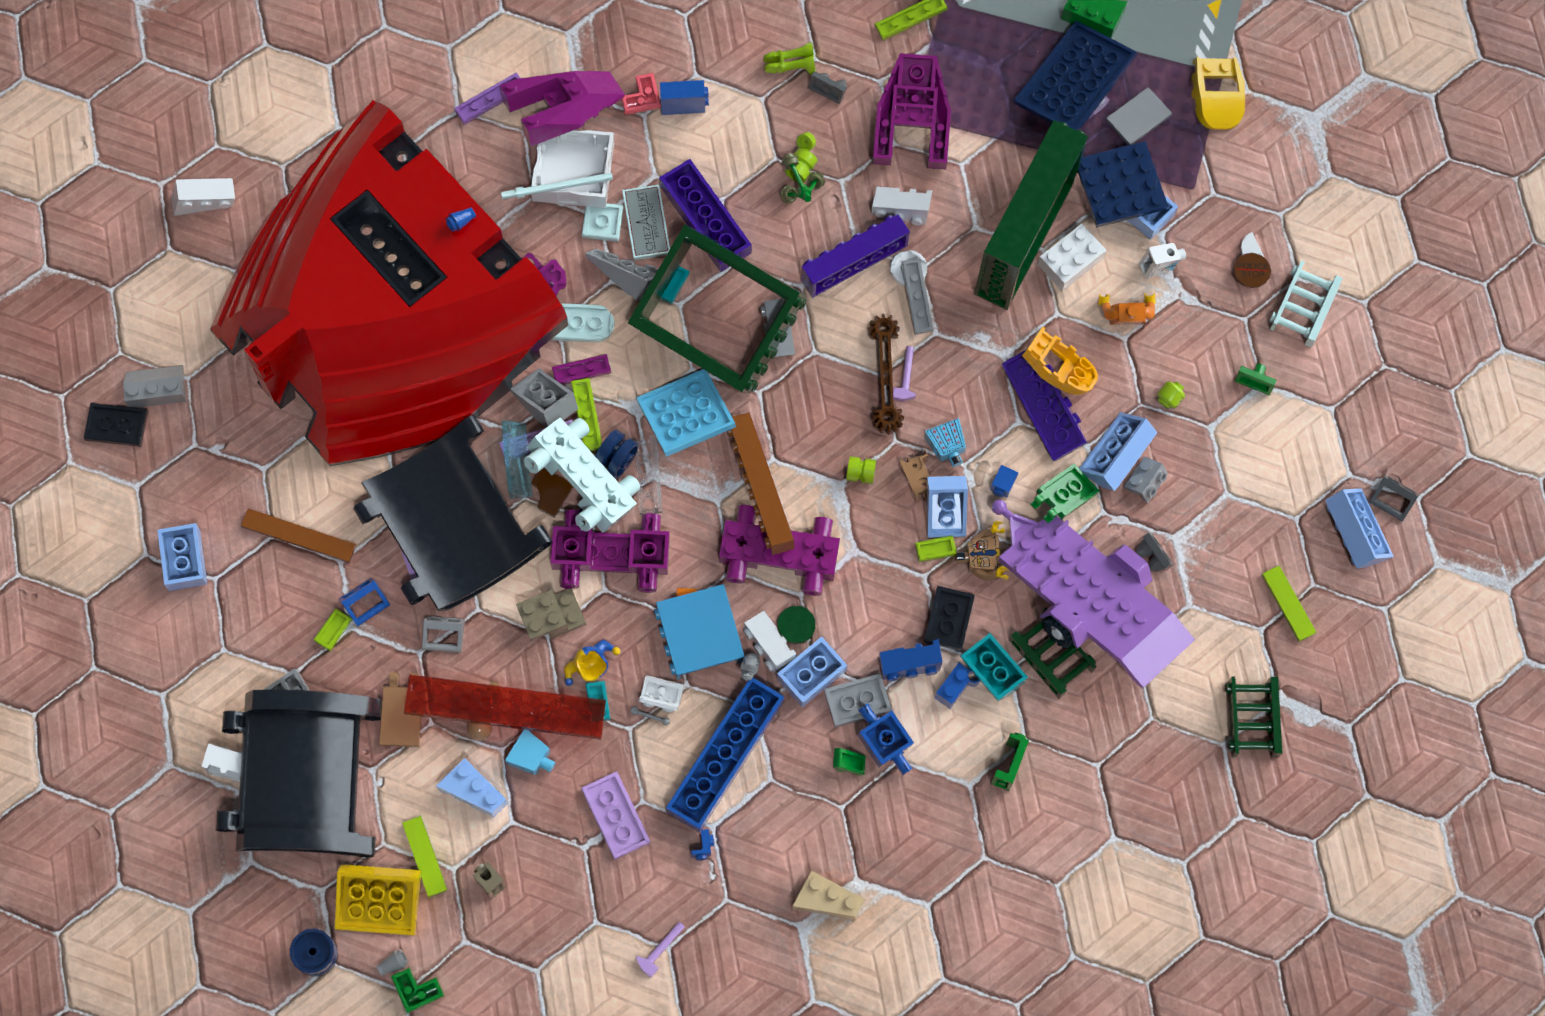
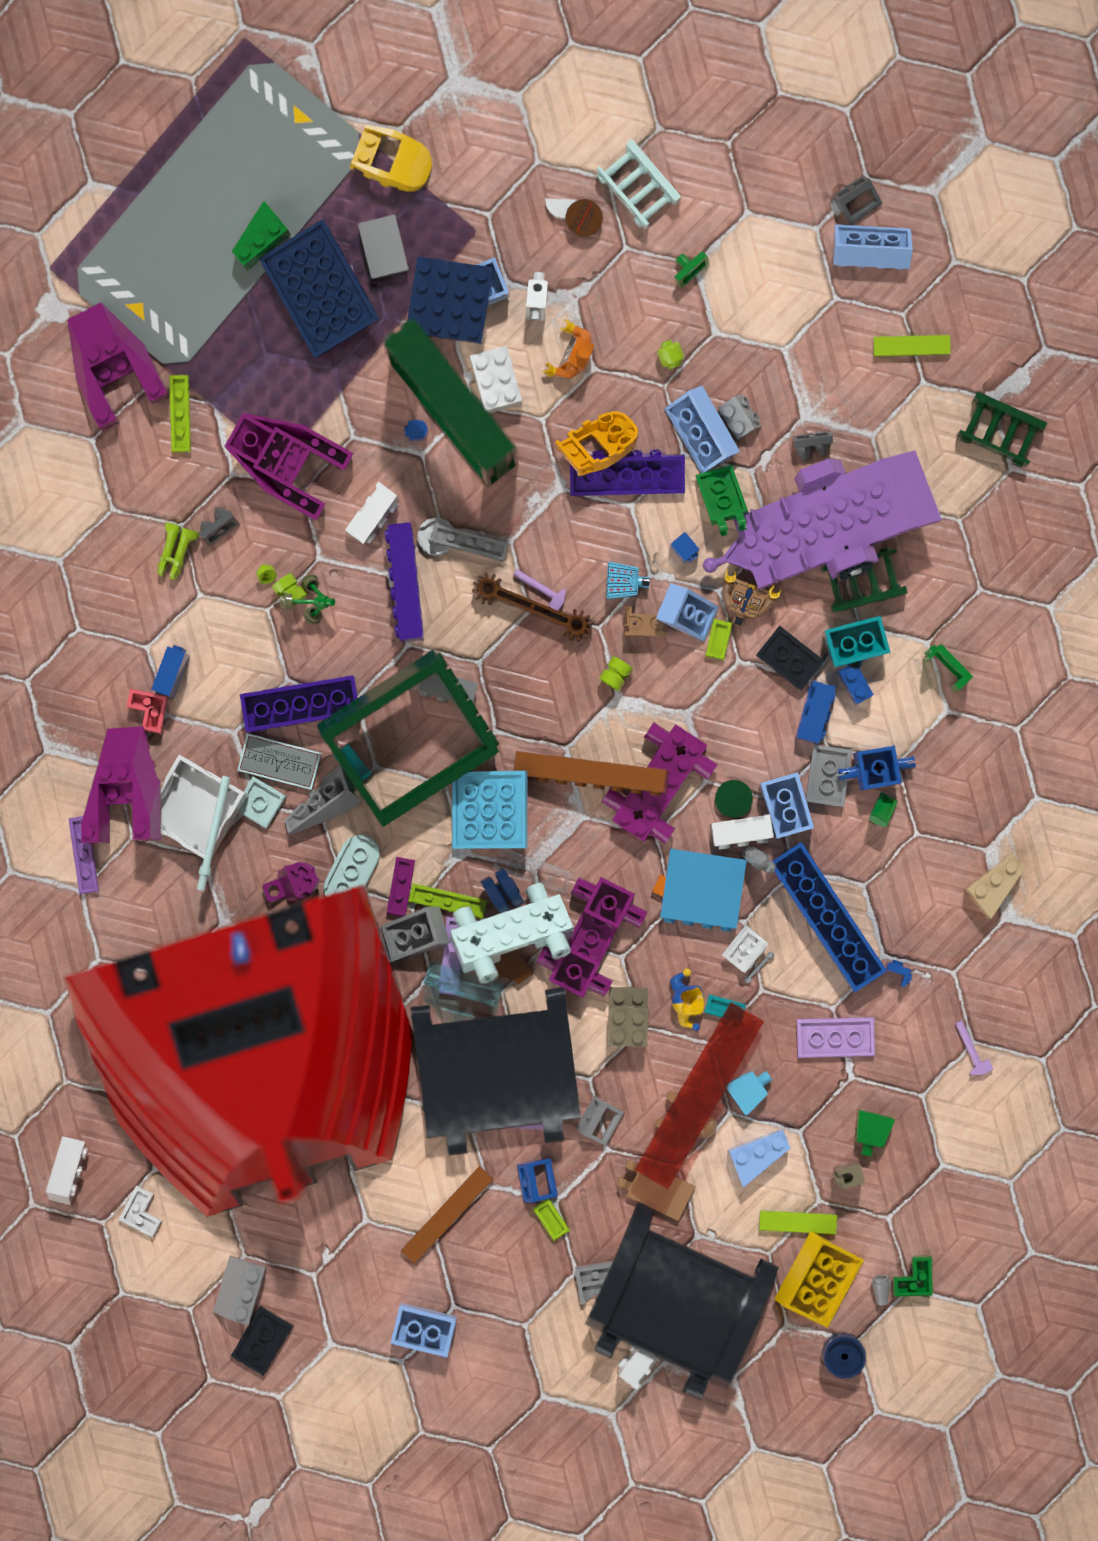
camera: 60 degrees left, 15 degrees up
none -> white tile [119,1185,162,1238]
none -> blue plate [404,420,428,442]
none -> green torso [855,1109,895,1157]

